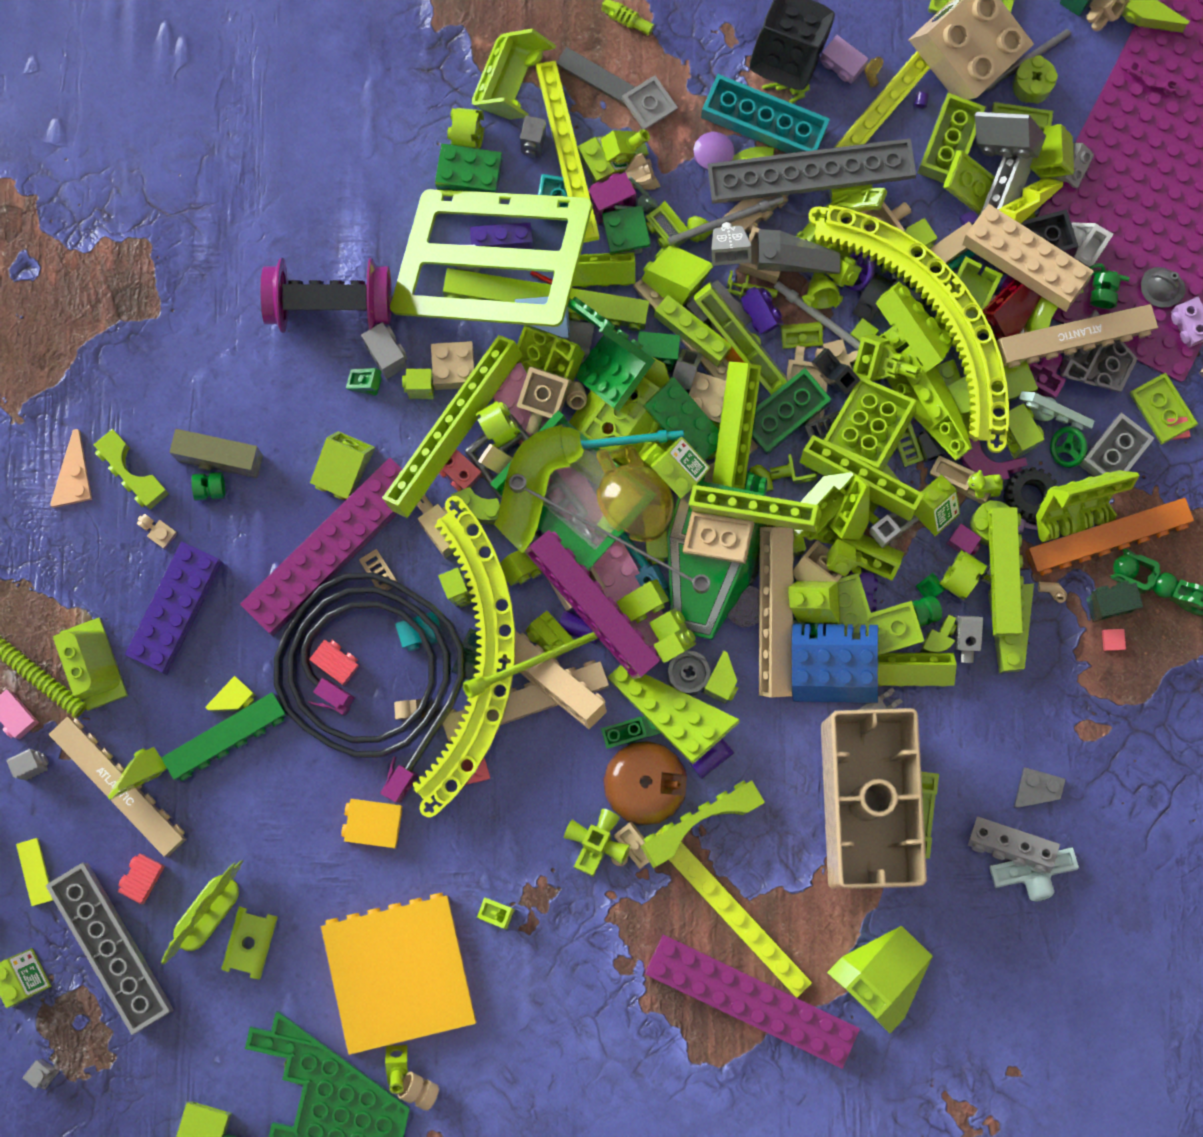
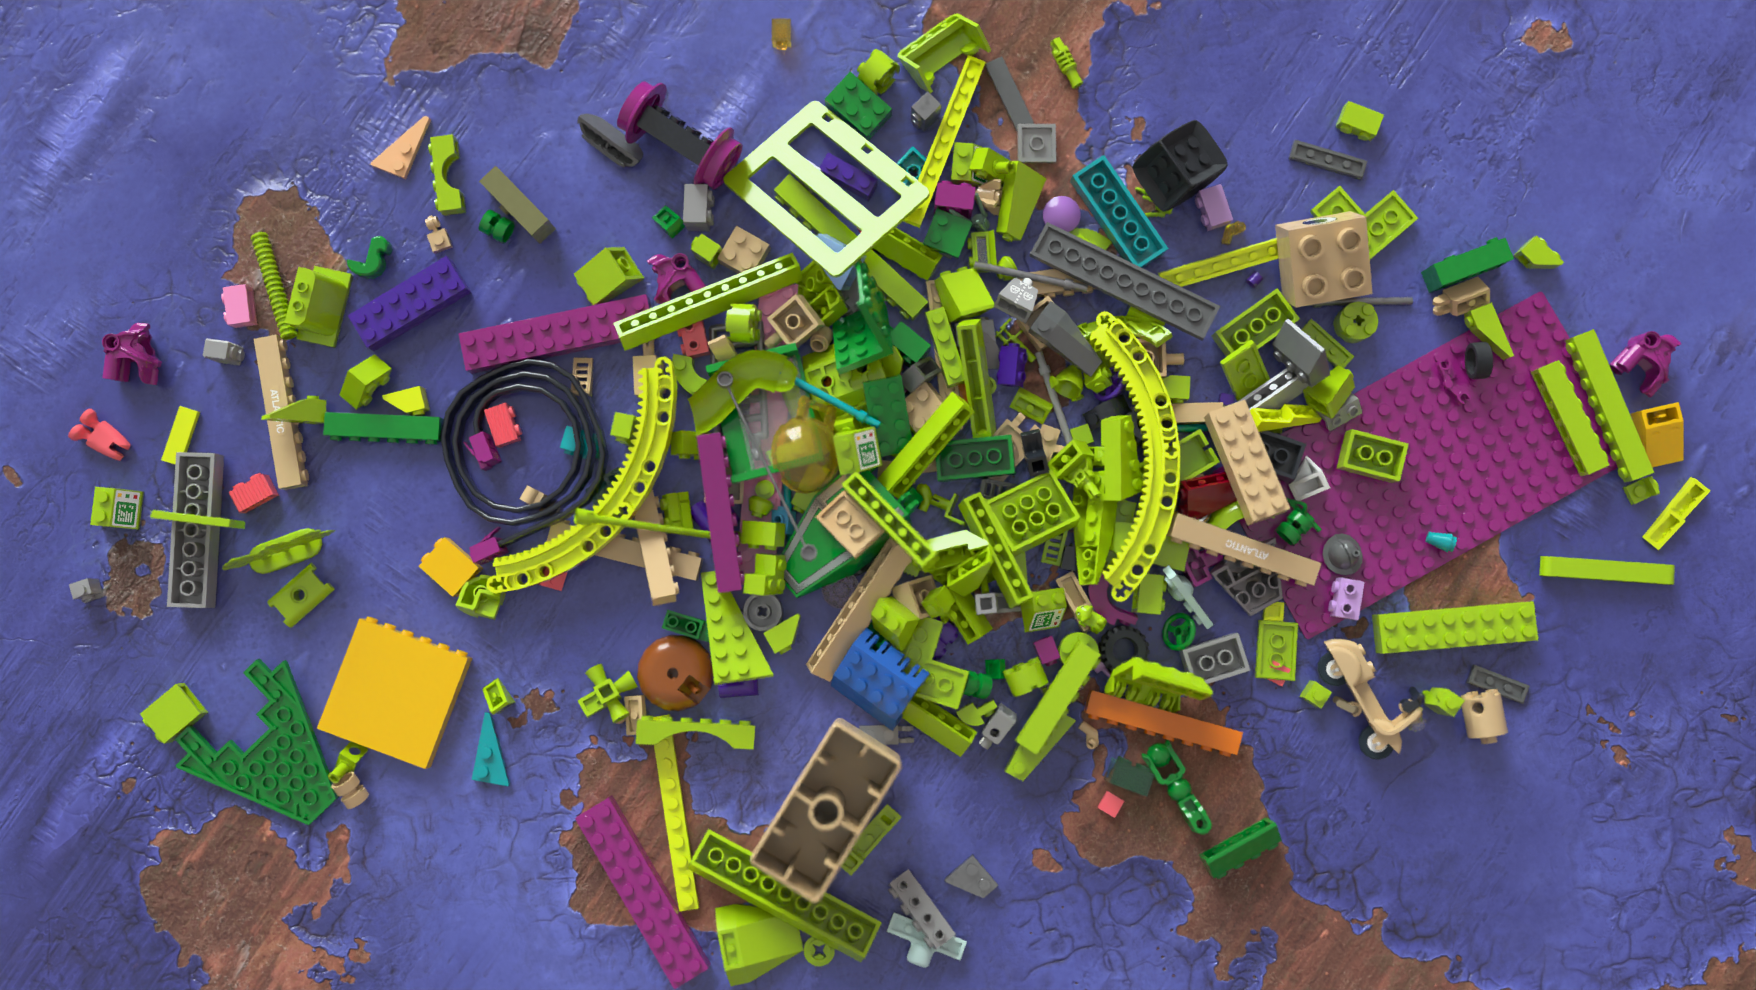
camera: 40 degrees right, 5 degrees up
none -> lime tile [150,510,245,529]
none -> lime brick [340,354,392,410]
none -> green animal [347,236,392,279]
none -> lime brick [456,575,507,620]
none -> teal wing [472,712,510,786]
none -> dark grey brick [577,114,643,167]
none -> magenta helmet [647,253,706,305]
none -> lime brick [687,829,882,963]
none -> lime cone [748,495,774,519]
none -> lime plate [755,480,775,499]
none -> clear yellow brick [772,19,792,50]
none -> lime gear [804,937,835,966]
none -> lime slope [996,161,1047,242]
none -> neon yellow tile [1263,602,1284,622]
none -> lime brick [1336,429,1409,483]
none -> black tyre [1465,342,1493,379]

